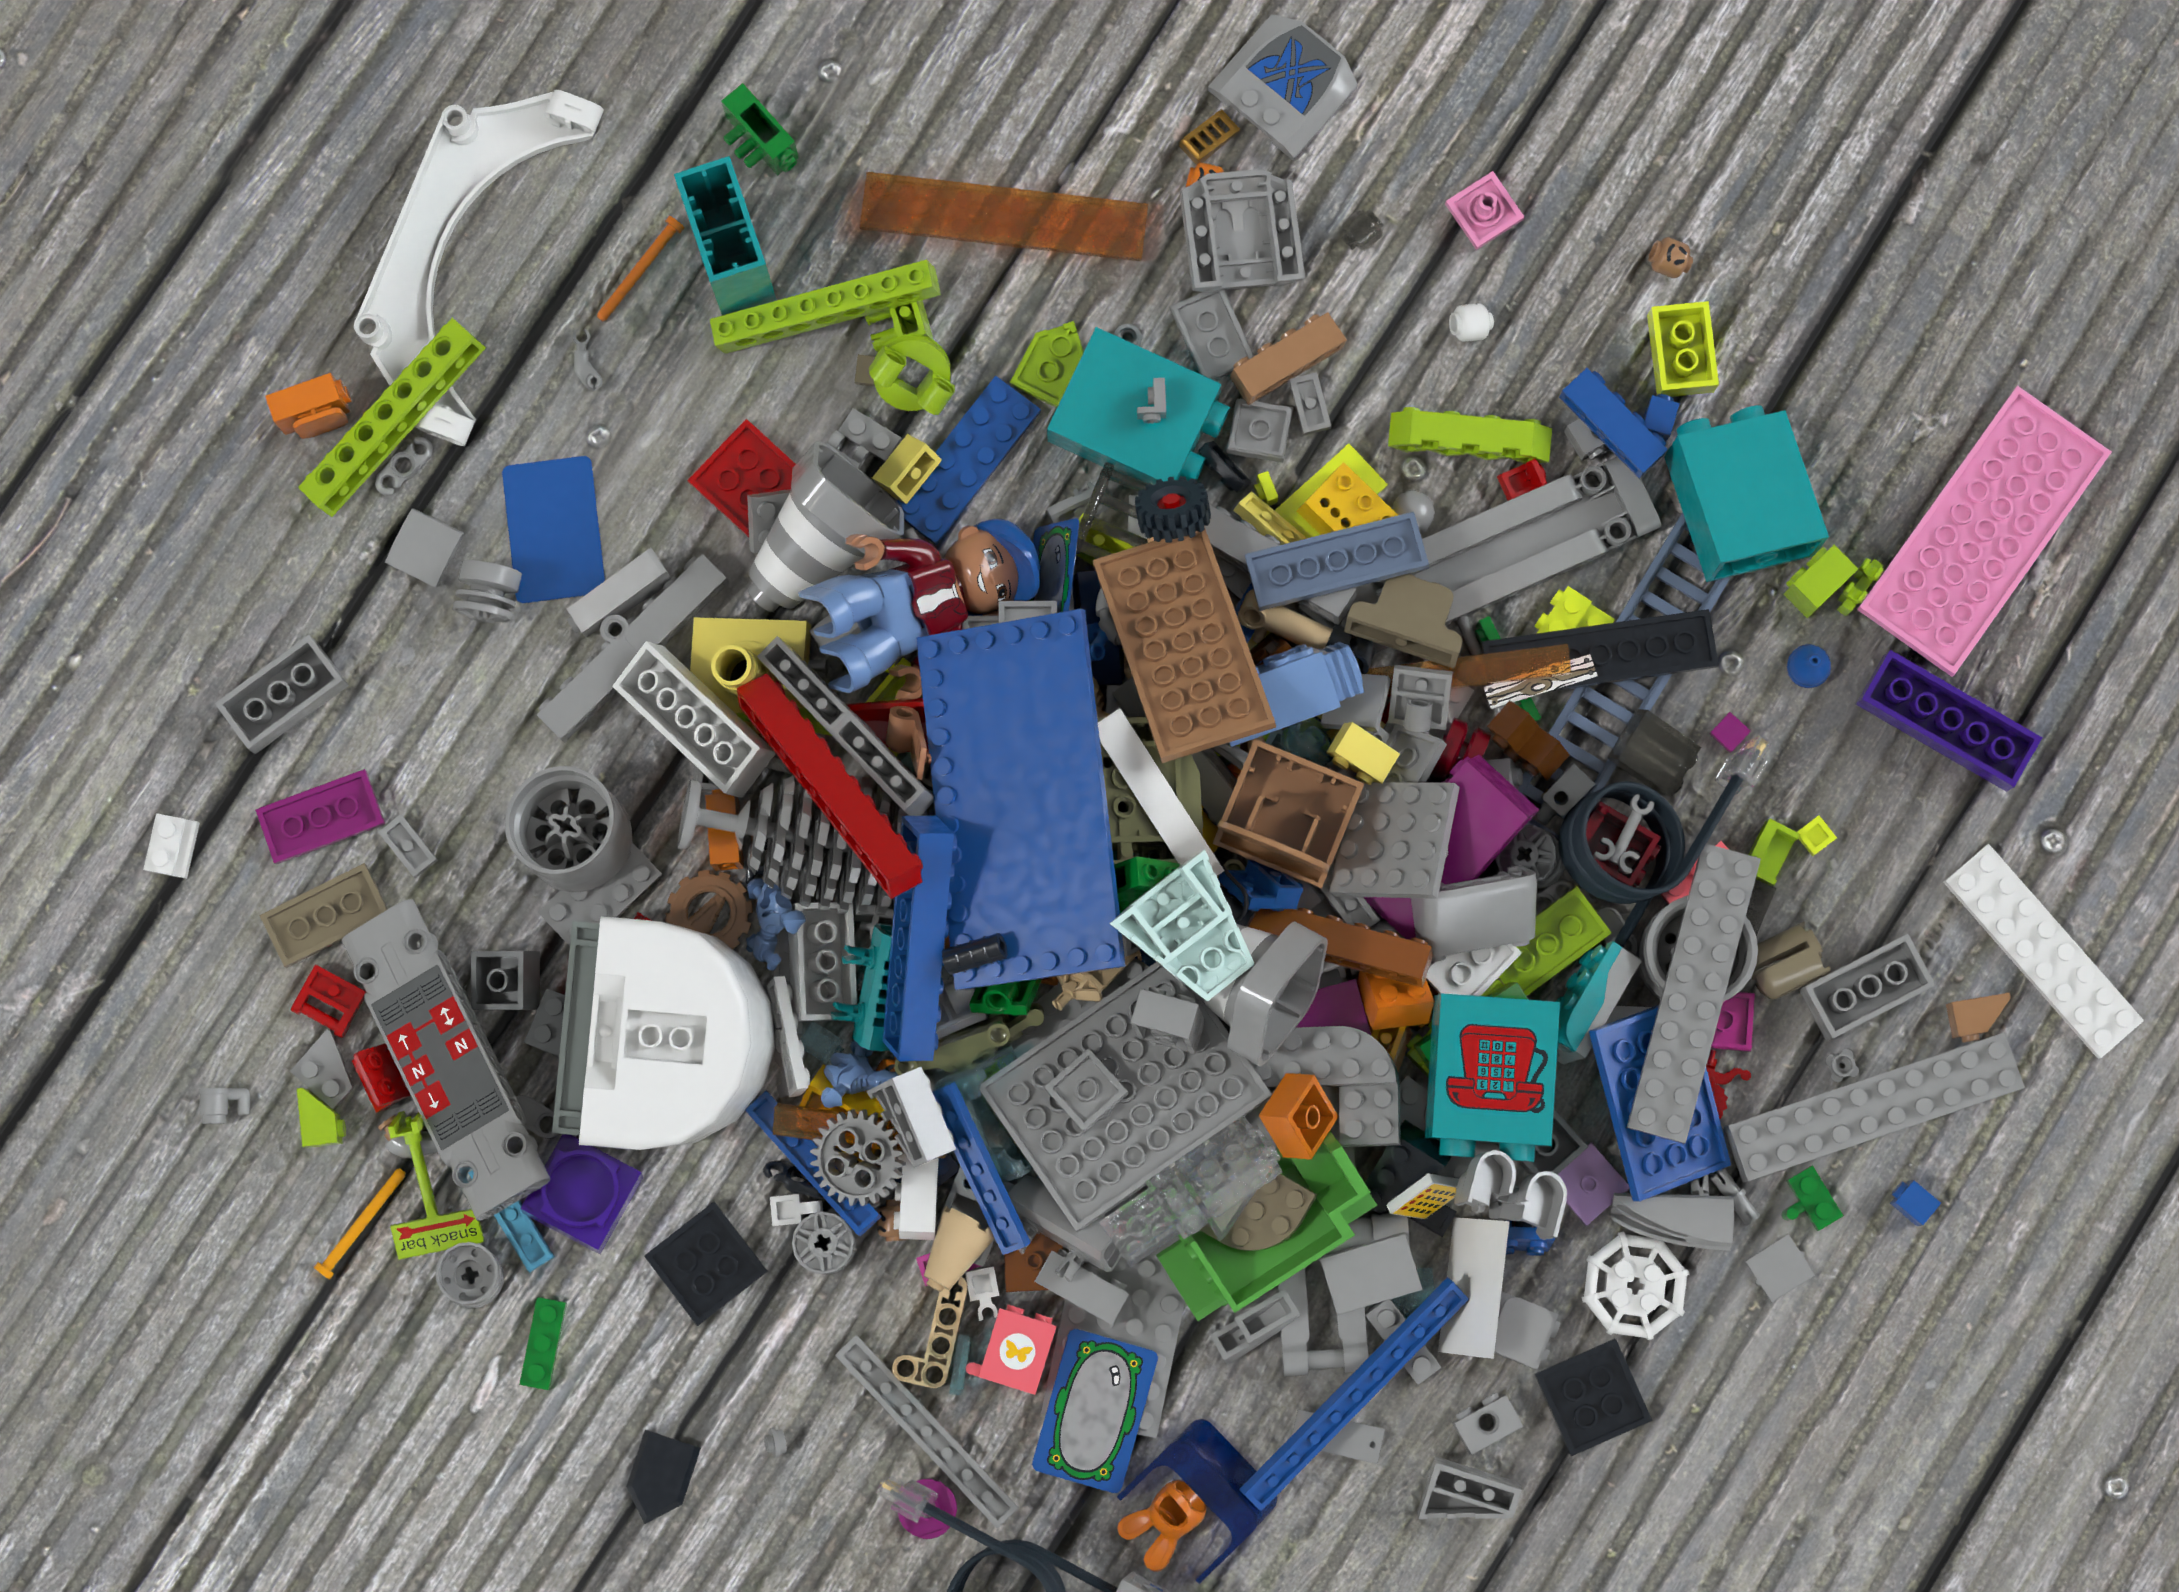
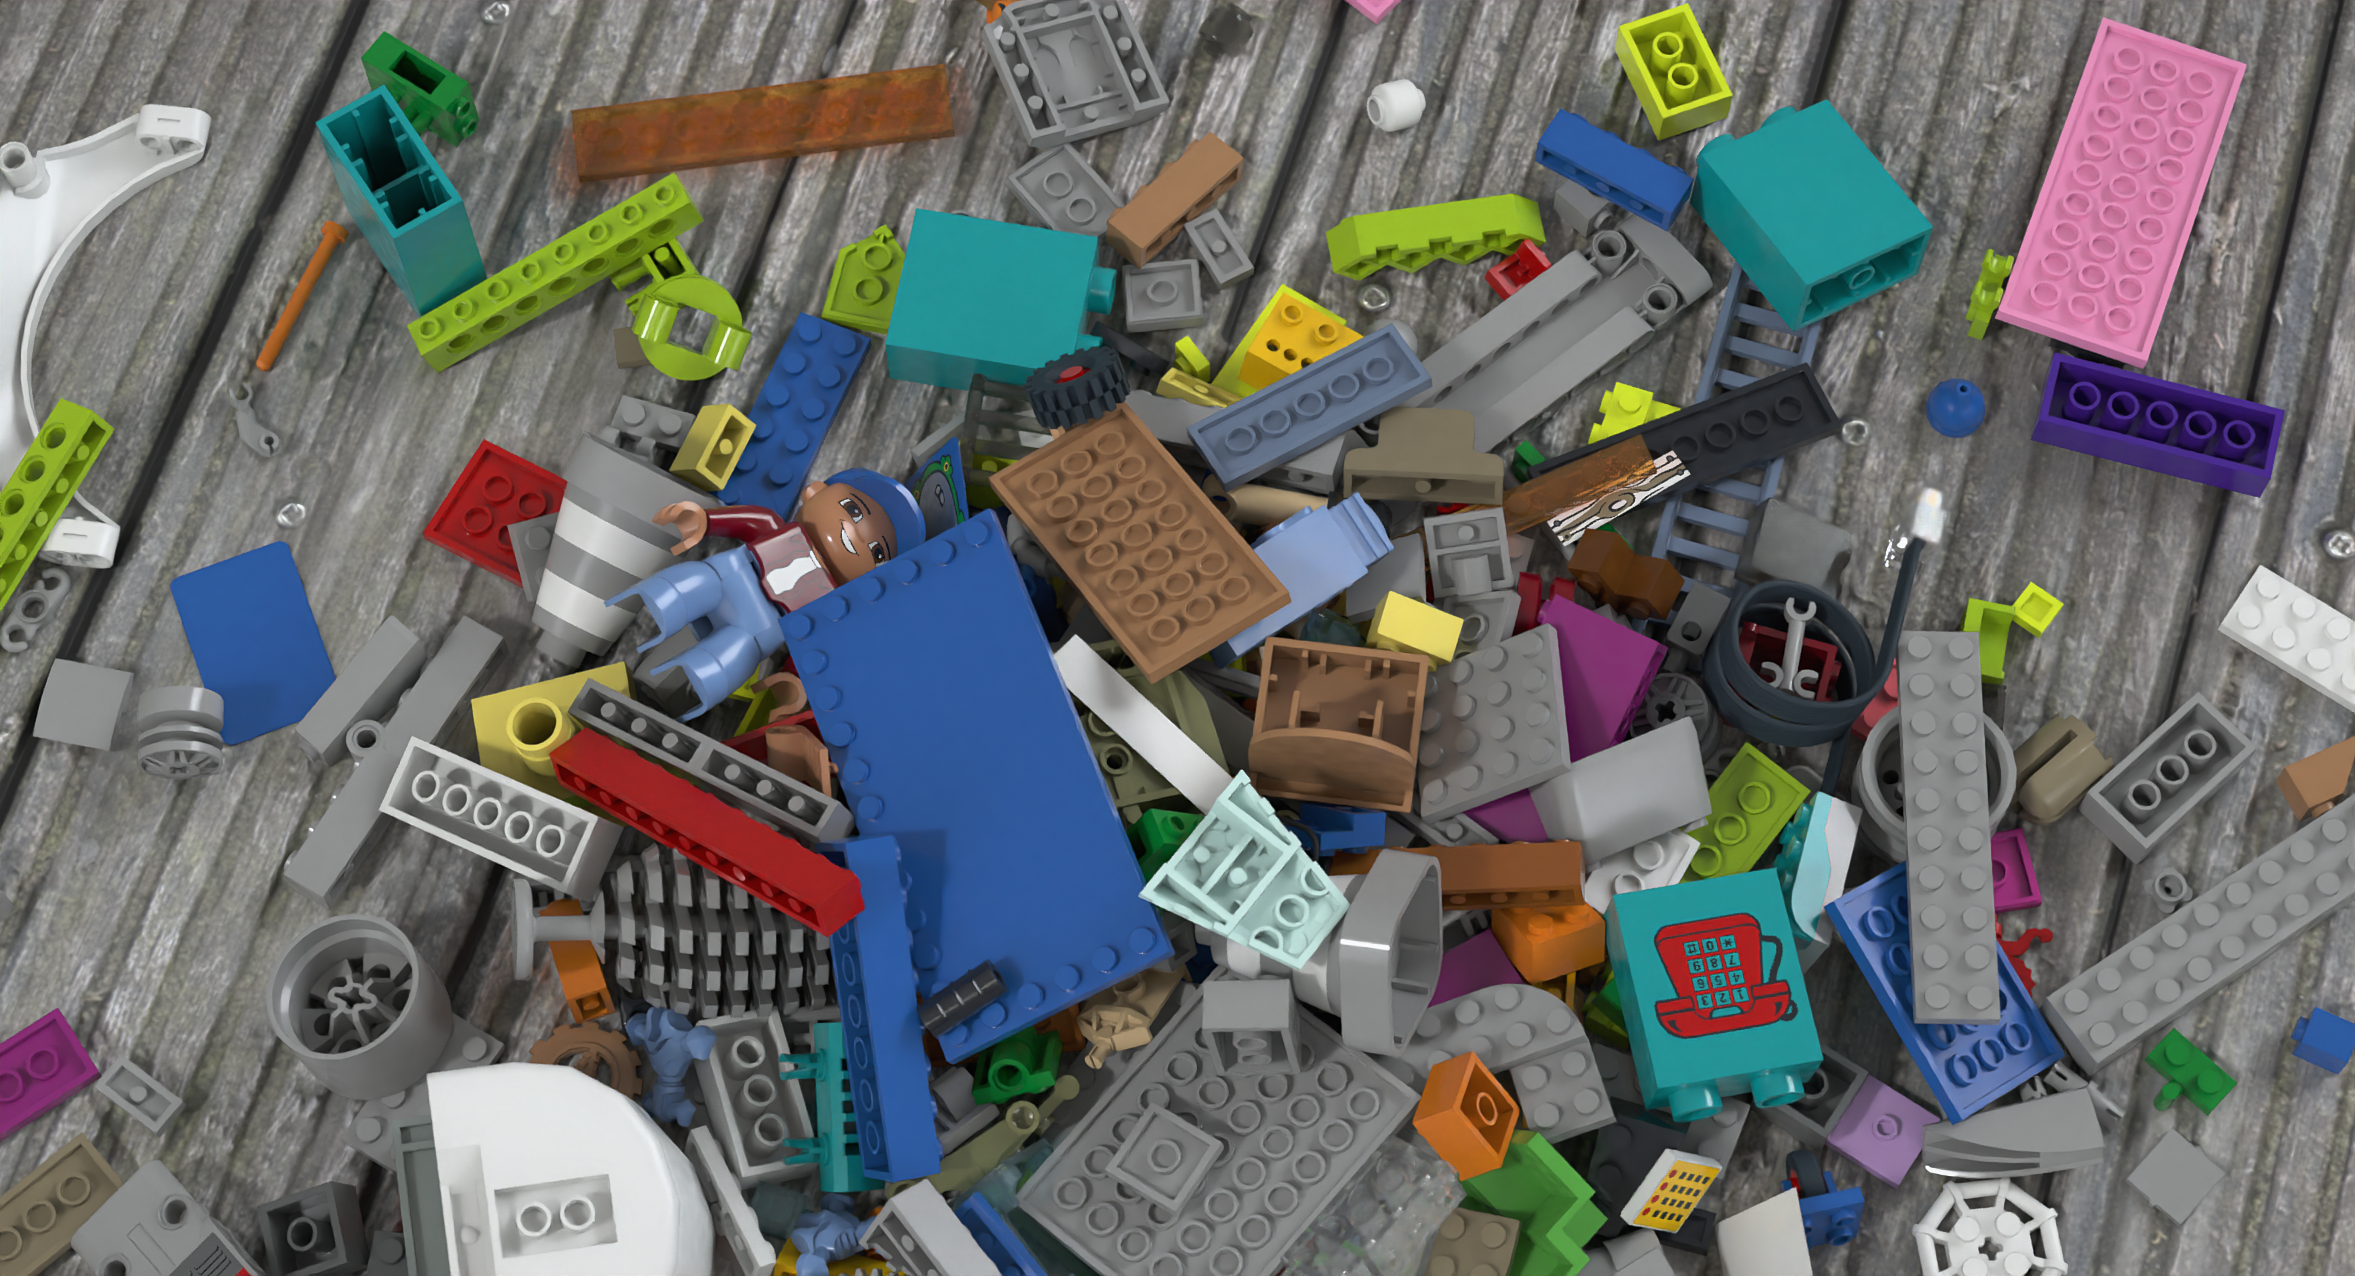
camera: 15 degrees left, 15 degrees down
light grey bracket [1137,378,1166,423] -> none
light grey piece [1454,1150,1567,1240] -> none
blue brick [1643,394,1680,442] -> none
magenta tile [1709,712,1751,753] -> none
lime brick [1783,544,1858,618] -> none

